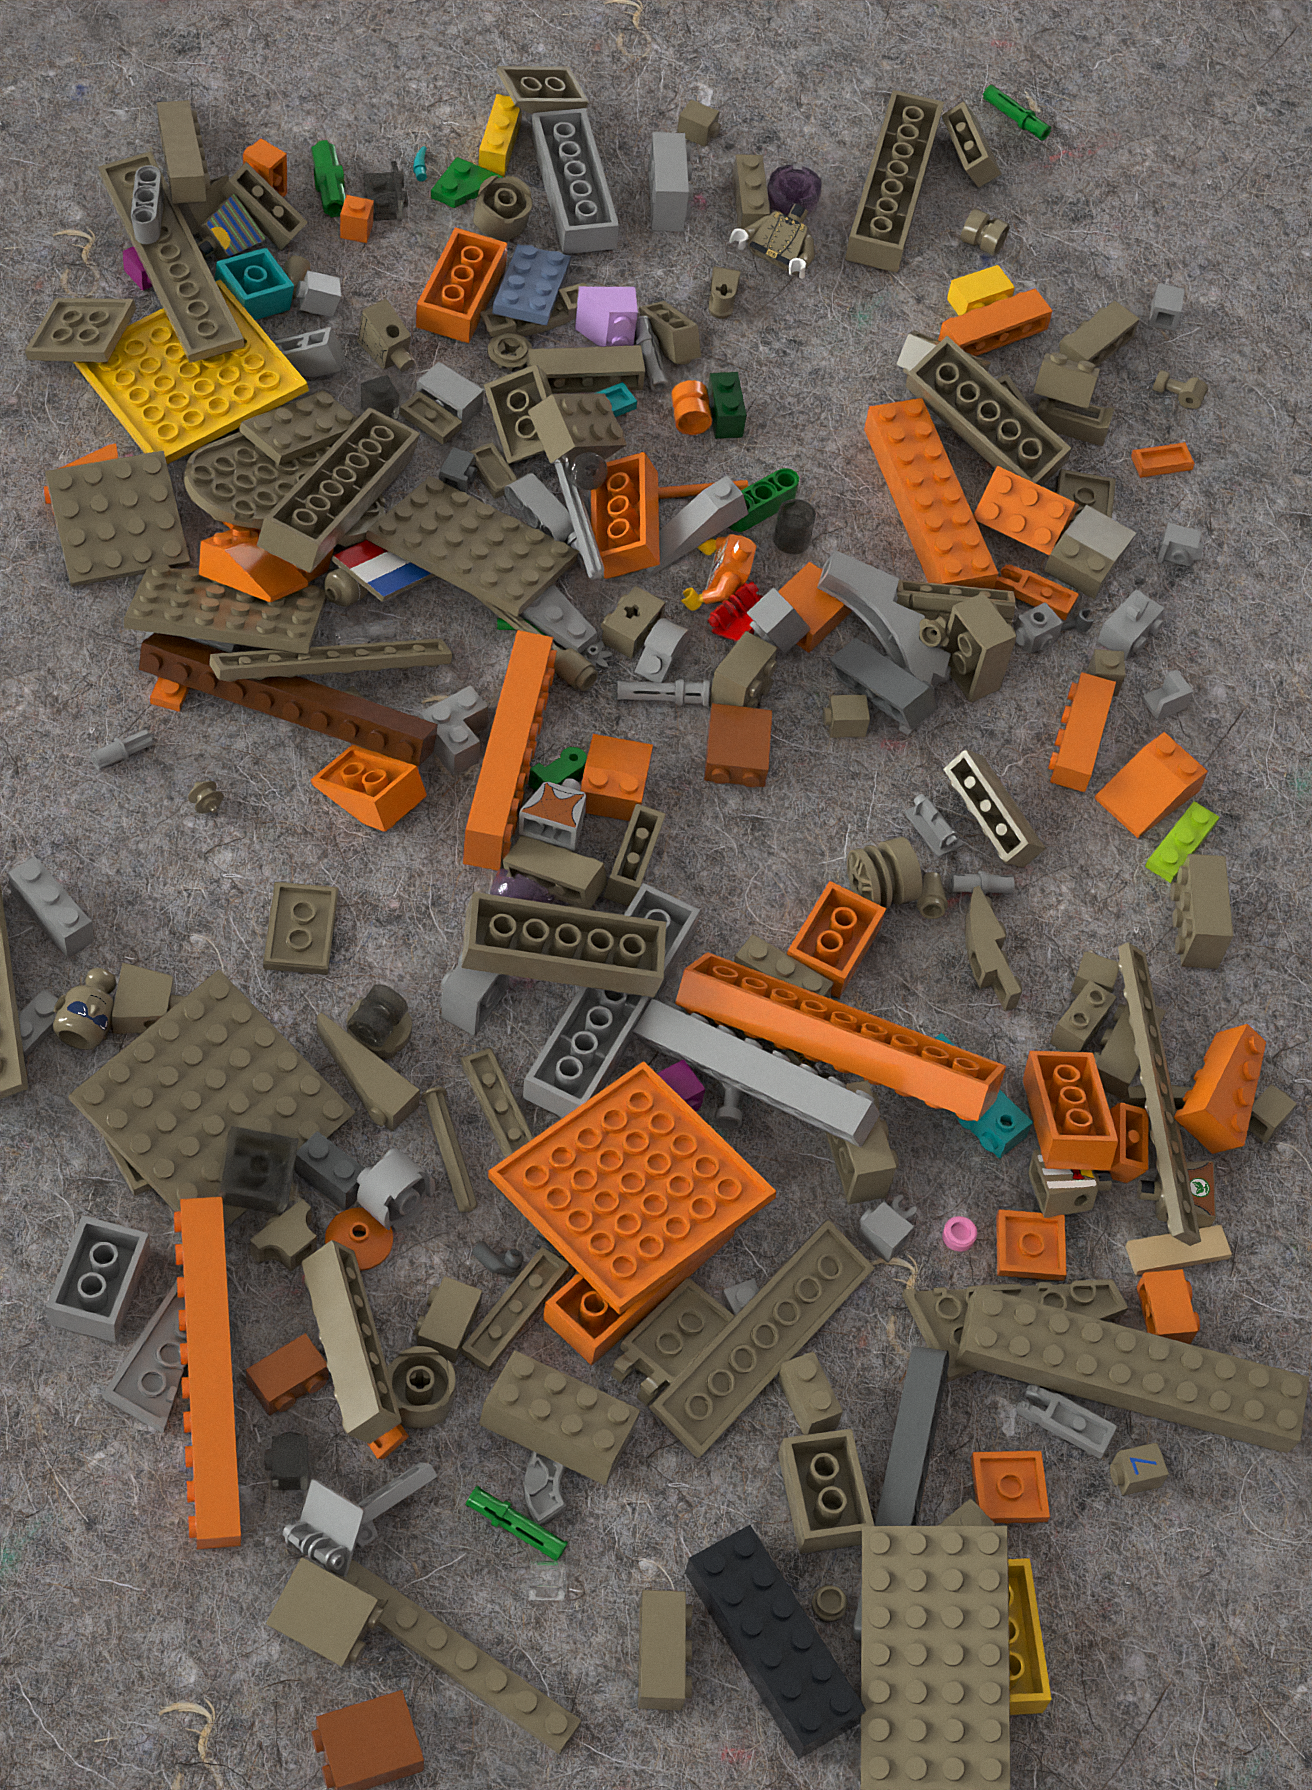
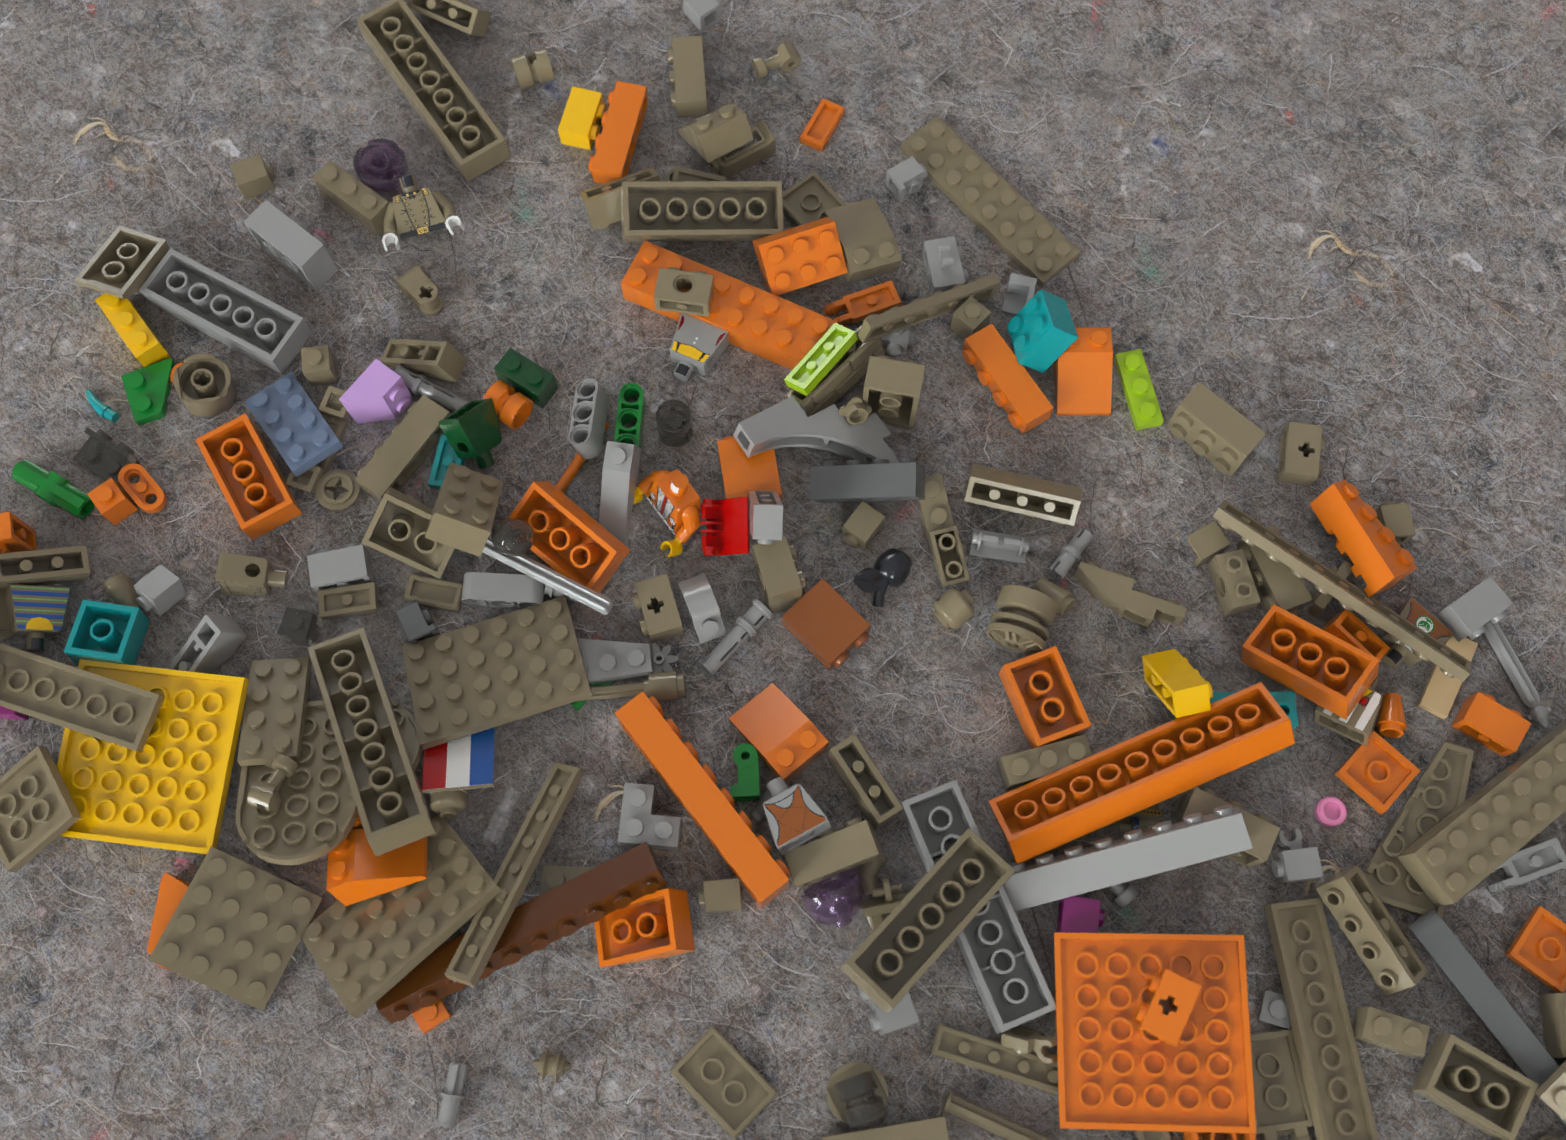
camera: 40 degrees left, 15 degrees up
none -> orange plate [118,463,167,513]
none -> dark tan leg [247,754,298,812]
none -> dark tan brick [301,345,339,386]
none -> dark green torso [439,398,502,469]
none -> light grey beam [568,378,609,459]
none -> dark tan brick [654,267,714,317]
none -> light grey torso [670,313,729,382]
none -> dark tan brick [698,878,742,915]
none -> lime plate [784,323,858,396]
none -> black piece [854,548,911,607]
none -> dark tan plate [858,274,1001,343]
none -> dark tan plate [899,116,1081,288]
none -> dark tan slope [918,473,970,587]
none -> dark tan head [932,588,975,629]
none -> dark tan plate [1001,1025,1057,1063]
none -> teal brick [1007,289,1078,373]
none -> orange brick [1135,969,1202,1046]
none -> yellow brick [1142,648,1213,718]
none -> dark tan brick [1277,421,1325,487]
none -> dark tan brick [1316,865,1428,996]
none -> orange cone [1376,693,1407,738]
none -> light grey brick [1436,576,1514,642]
none -> light grey wheel [1483,621,1552,727]

